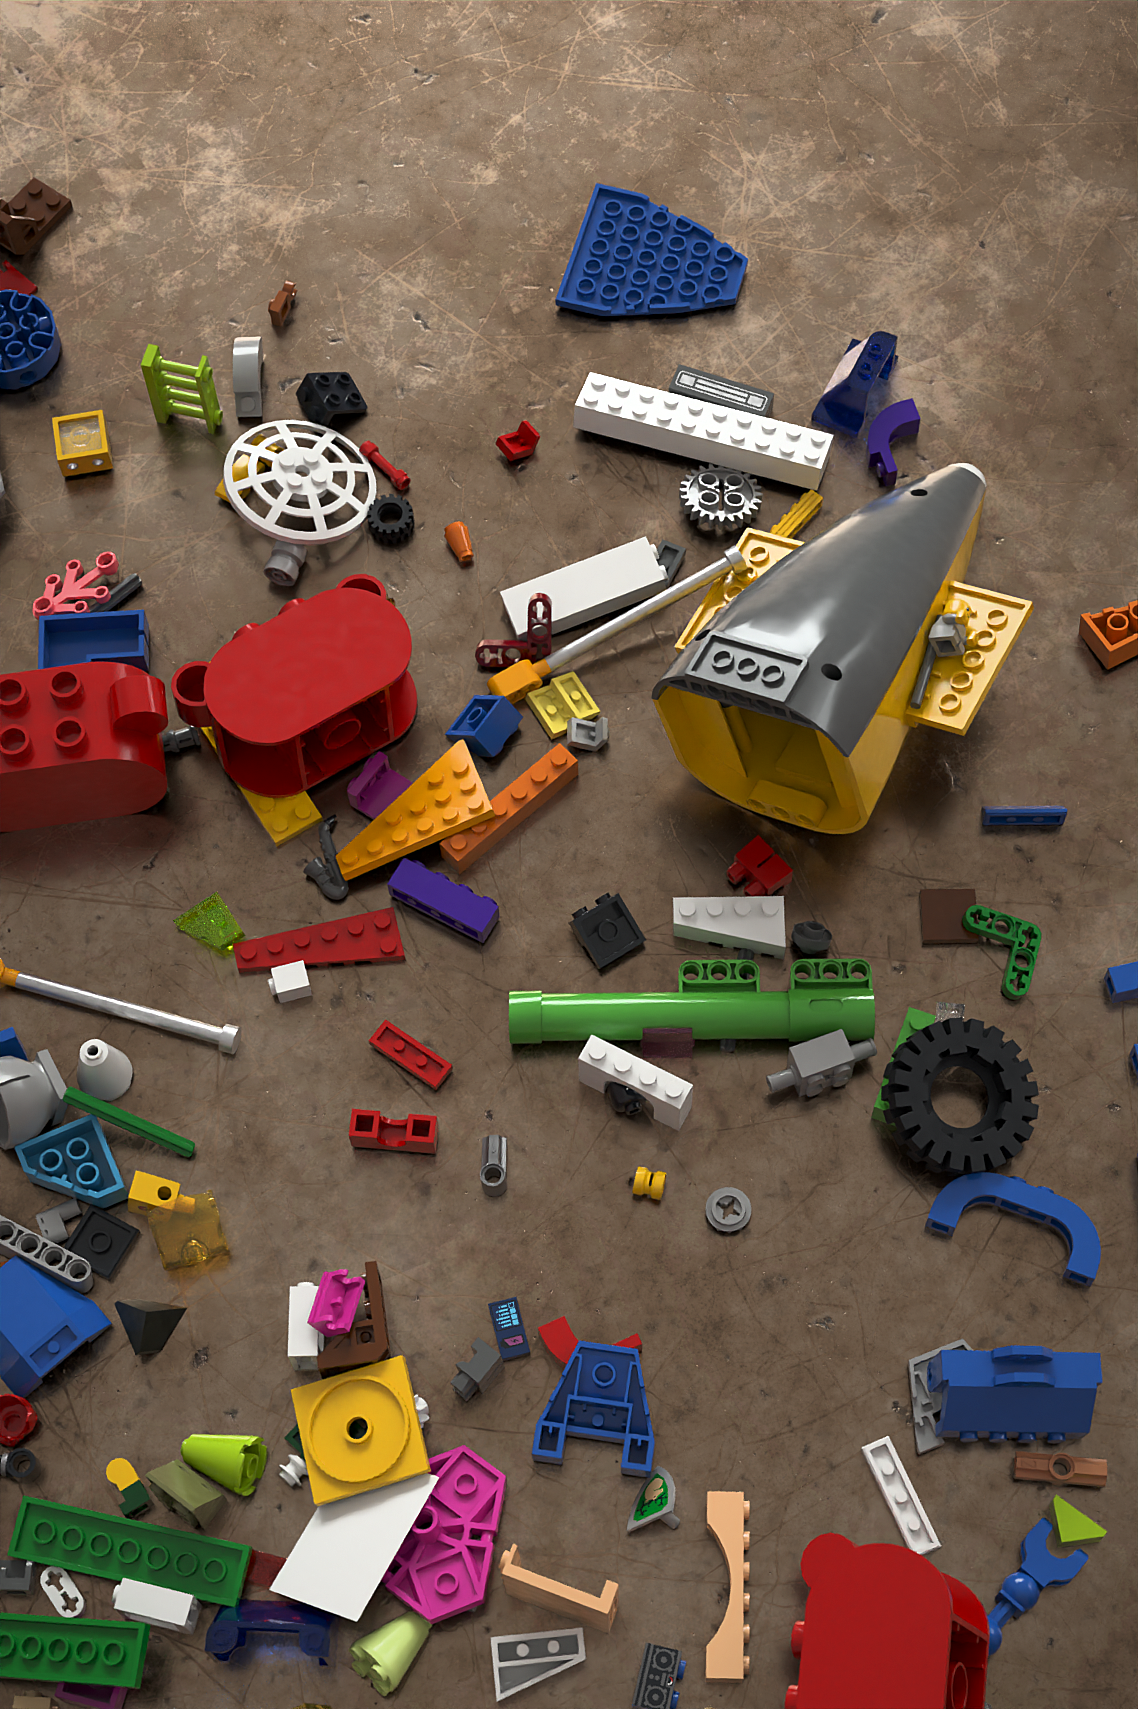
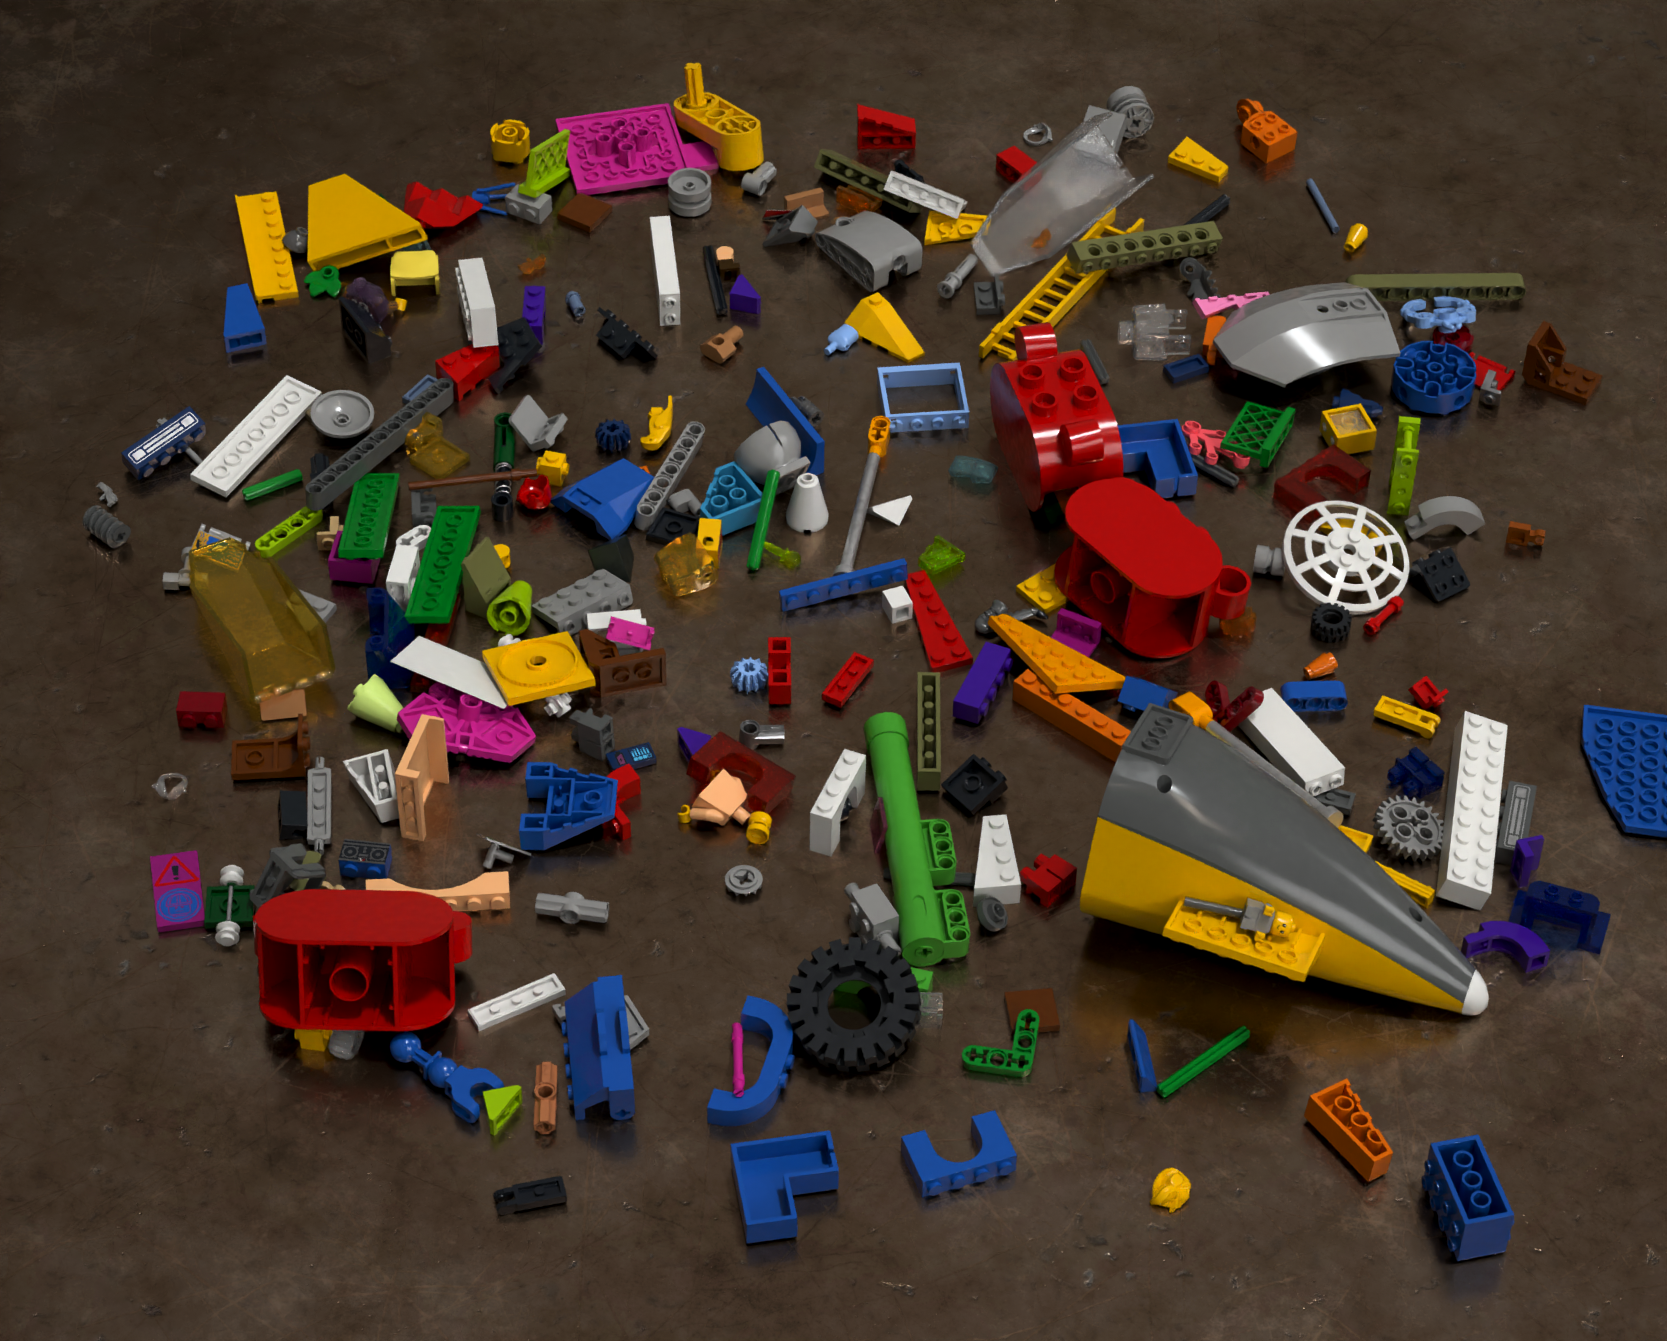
camera: 80 degrees right, 20 degrees down
none -> light grey bracket [531,569,633,636]
none -> light grey piece [535,892,609,924]
none -> dark purple slope [677,727,712,774]
none -> light nougat torso [677,769,751,825]
none -> clear red arch [686,731,796,814]
none -> light blue gear [730,657,768,694]
none -> dark pink piece [731,1022,745,1097]
none -> clear neon green bar [764,542,801,567]
none -> blue plate [779,558,908,612]
none -> white slope [867,495,912,526]
none -> olive brick [917,672,941,791]
none -> clear light blue slope [948,455,998,484]
none -> green axle [1156,1026,1250,1097]
none -> green fence [1220,401,1296,468]
none -> clear red arch [1273,444,1371,524]
none -> blue beam [1280,681,1348,712]
none -> dark blue rock [1332,389,1383,418]
none -> yellow plate [1373,695,1441,739]
none -> clear blue hips [1387,746,1445,799]
none -> flat silver bracket [1479,370,1502,406]
none -> dark purple panel [1510,835,1544,888]

